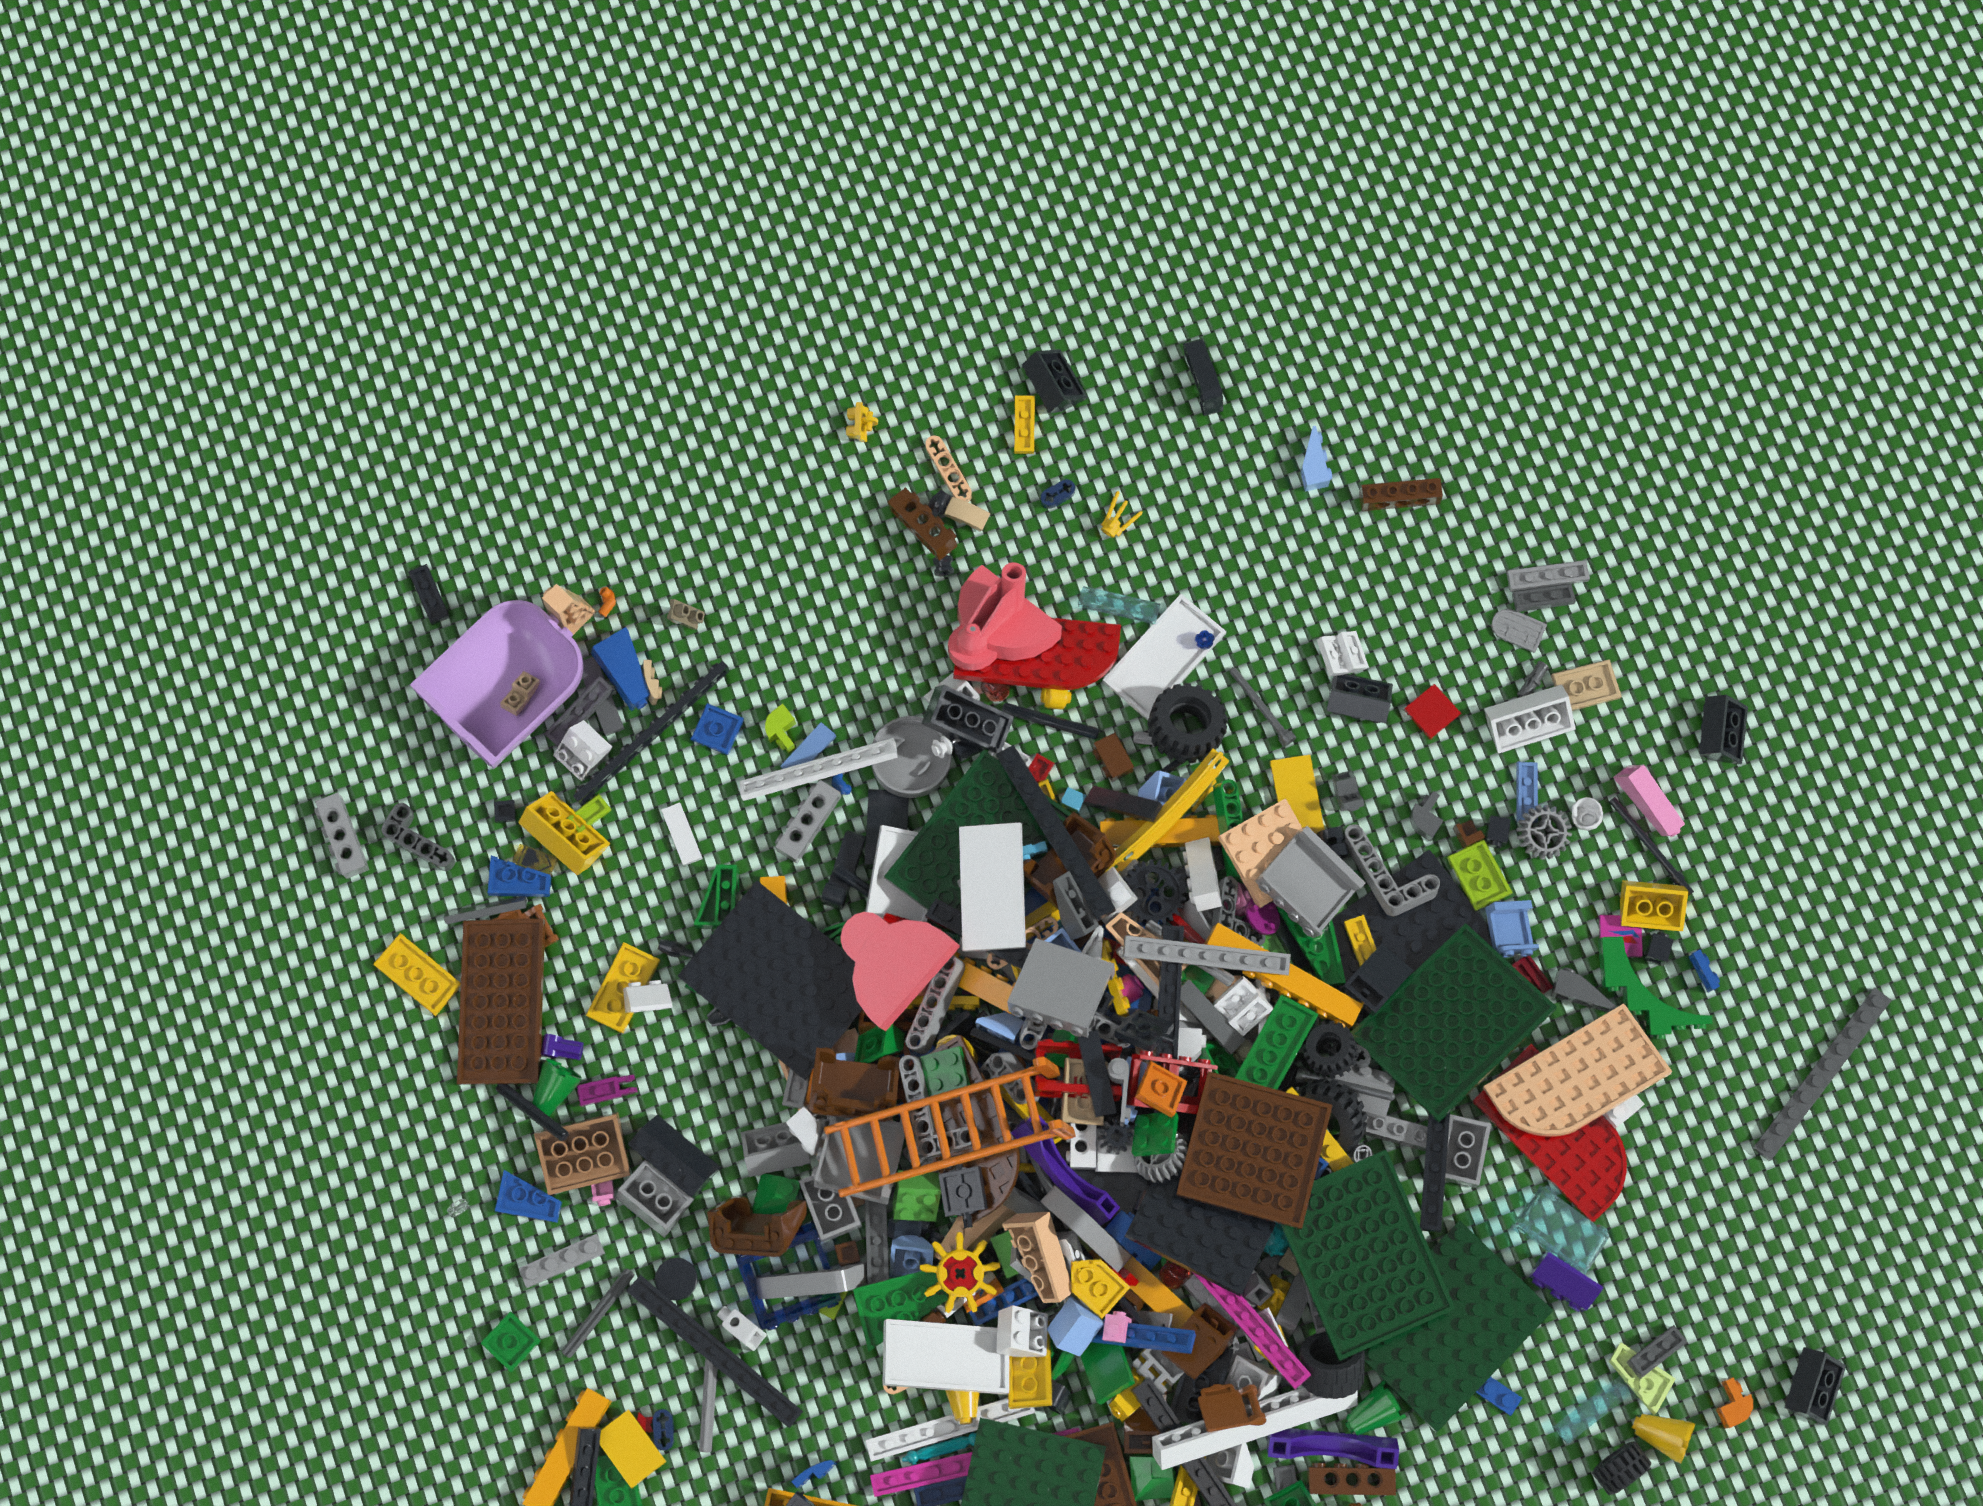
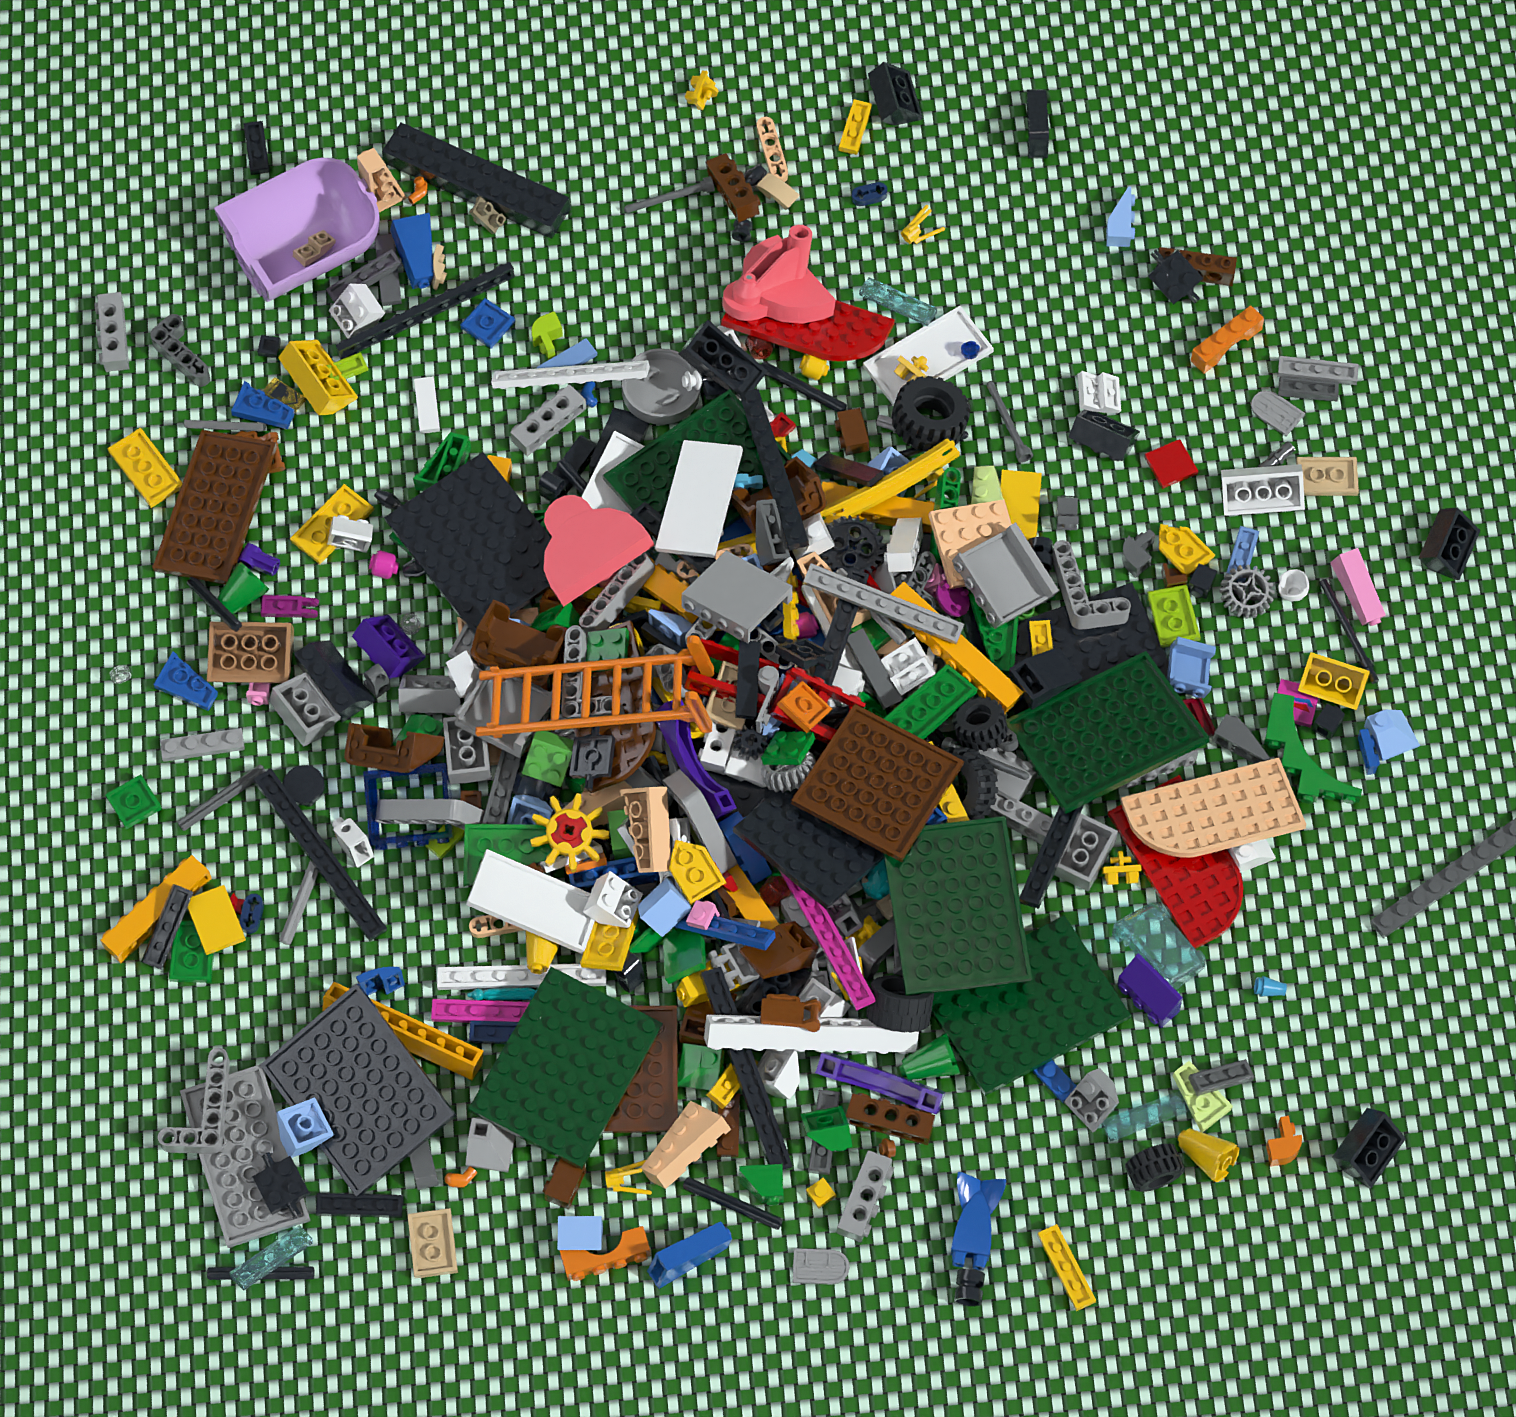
camera: 15 degrees right, 10 degrees down
none -> dark purple slope [352,615,426,679]
none -> dark grey leg [363,663,391,699]
none -> dark pink head [369,550,399,579]
none -> black brick [382,122,570,239]
none -> clear tile [400,614,421,635]
none -> dark grey piece [624,176,715,213]
none -> yellow hips [894,355,929,382]
none -> yellowish green wing [971,466,1004,505]
none -> light grey slope [1064,1068,1119,1132]
none -> yellow hips [1101,851,1141,885]
none -> black plate [1147,249,1203,305]
none -> yellow tile [1159,524,1215,577]
none -> orange arch [1191,305,1264,374]
none -> dark azure cone [1254,976,1287,997]
none -> light blue slope [1364,709,1420,761]

